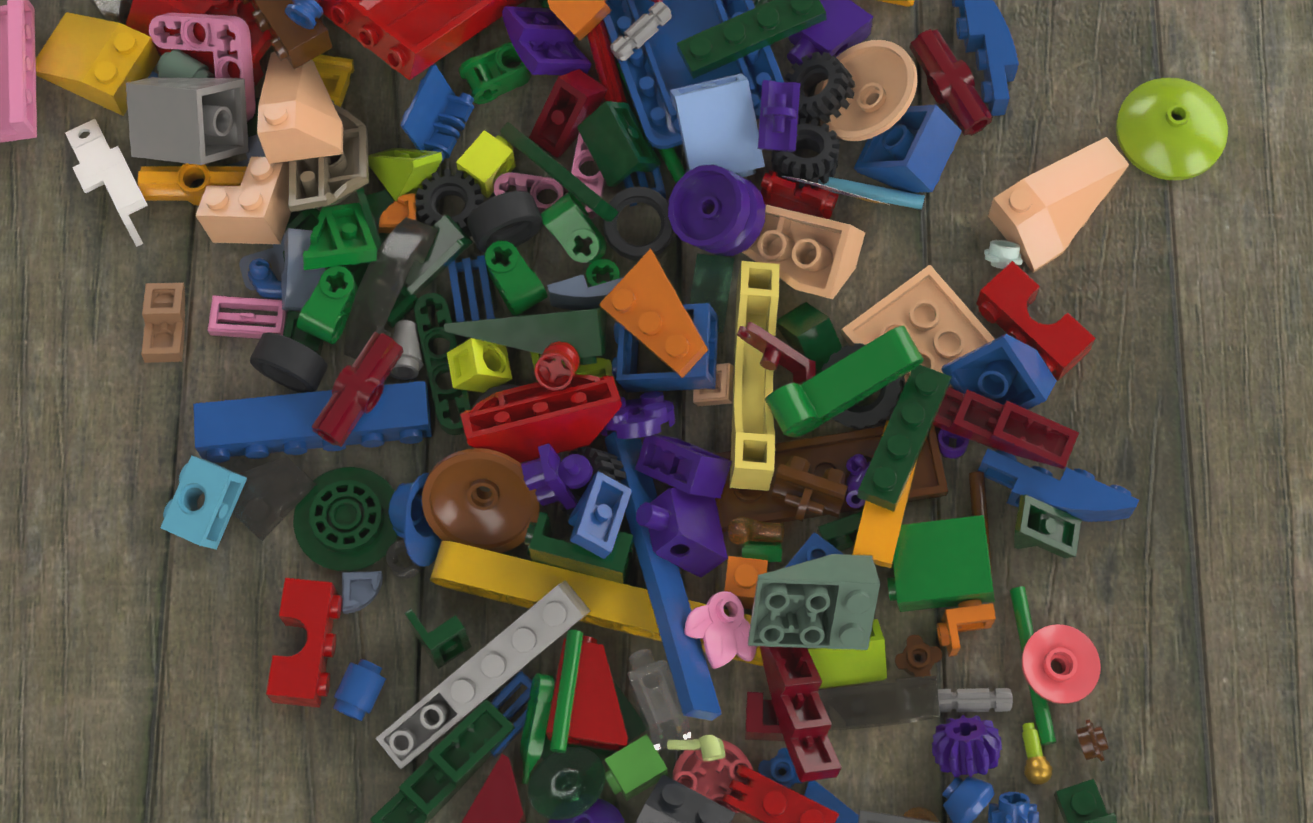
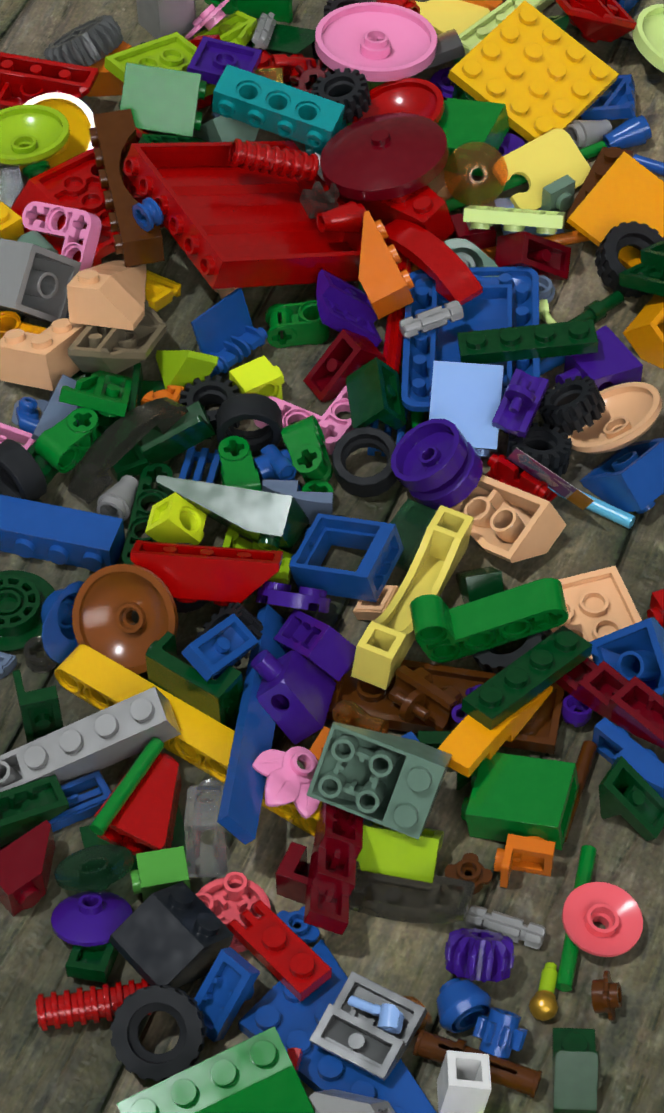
camera: 20 degrees right, 20 degrees down
dark red piece [312,332,404,447] -> none
dark green tile [500,122,619,222] -> none
green piece [520,673,554,785] -> none
dark purple hips [521,443,593,510] -> none
red wheel [535,341,580,391] -> none
orange wing [599,248,708,378] -> none
yellowish green hand [667,735,726,761] -> none
dark red piece [737,322,816,385] -> none
none -> blue plate [253,444,301,491]

